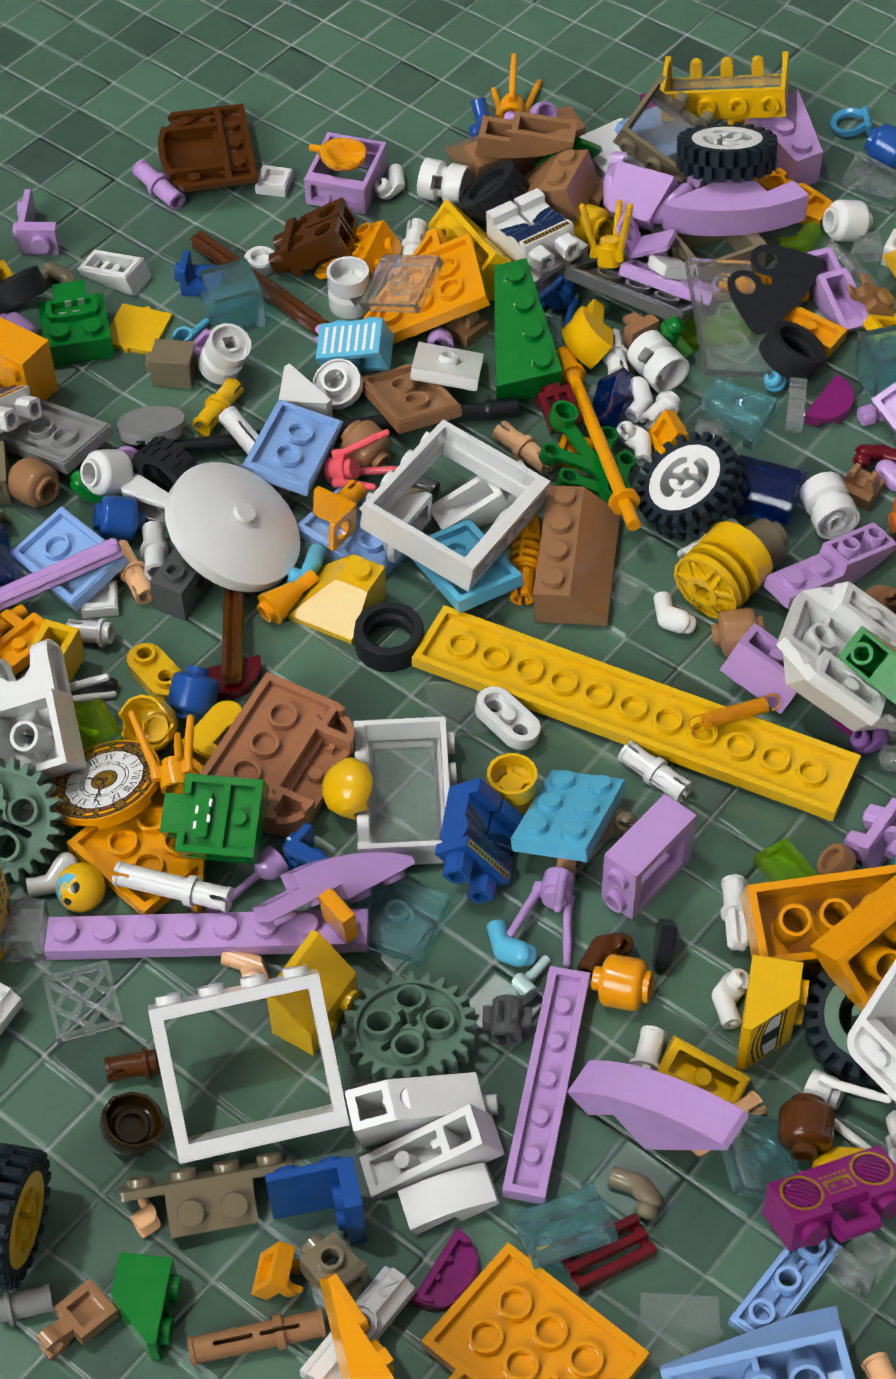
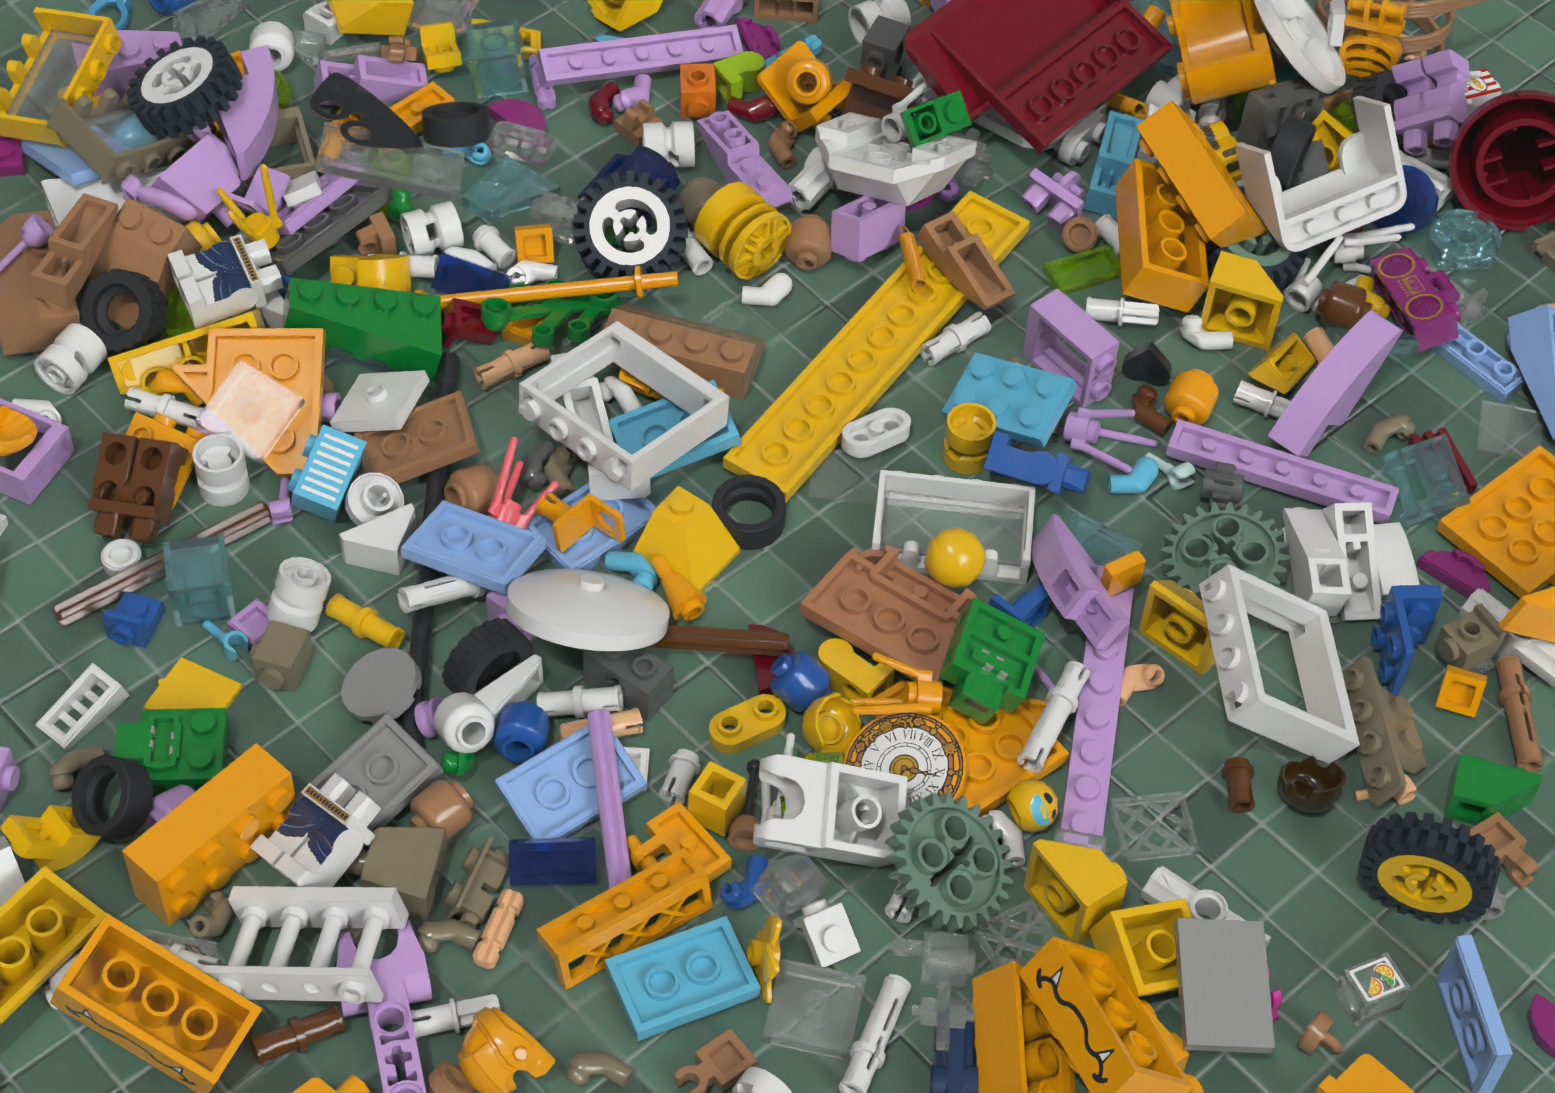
camera: 85 degrees left, 0 degrees up
none -> medium nougat slope [916,211,1016,311]

